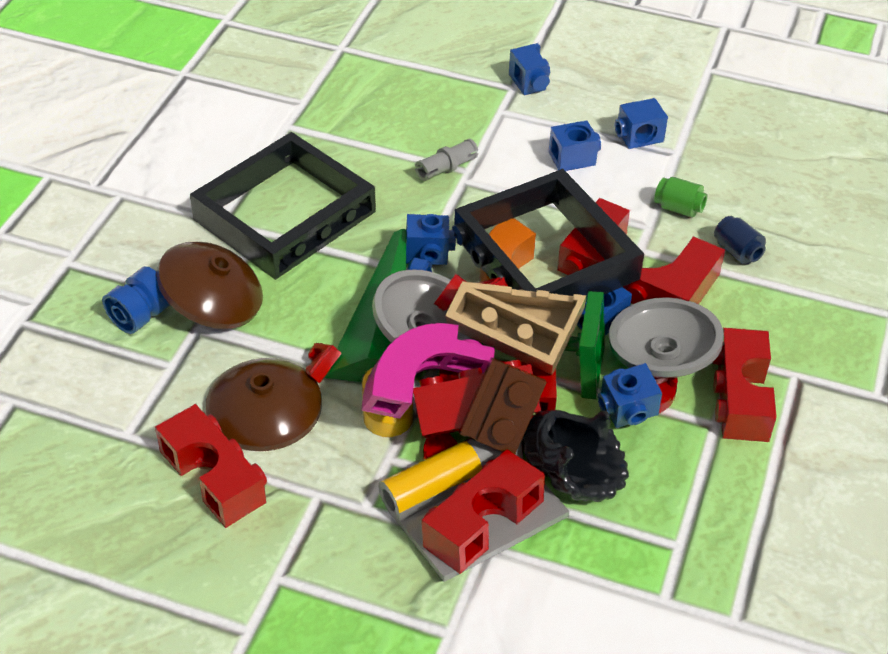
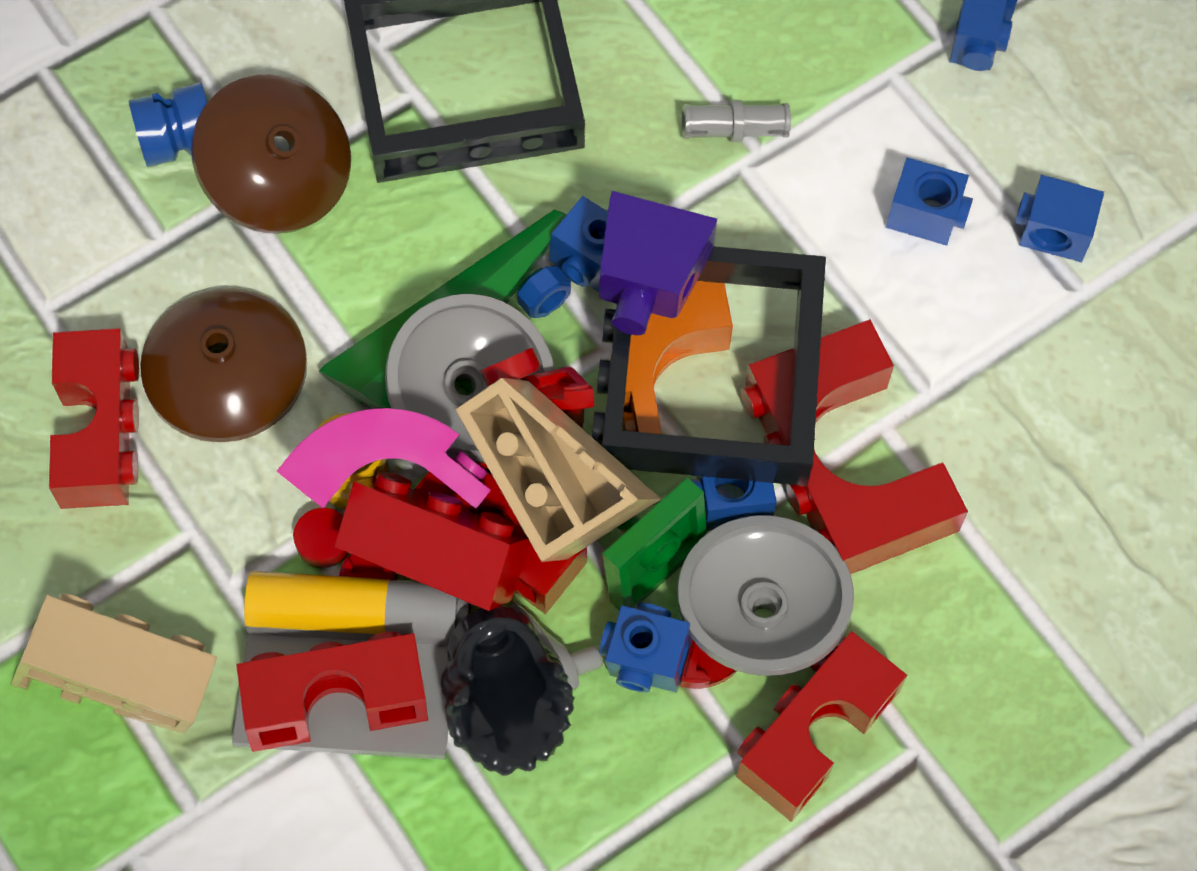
camera: 35 degrees right, 20 degrees up
red tile [306,343,342,383] -> none
reddish brown plate [459,357,547,454] -> none
bright green brick [654,176,708,218] -> none
dark blue brick [714,216,766,264] -> none
none -> tan wedge [10,594,217,734]
none -> red tile [293,508,348,568]
none -> dark purple torso [599,191,717,335]

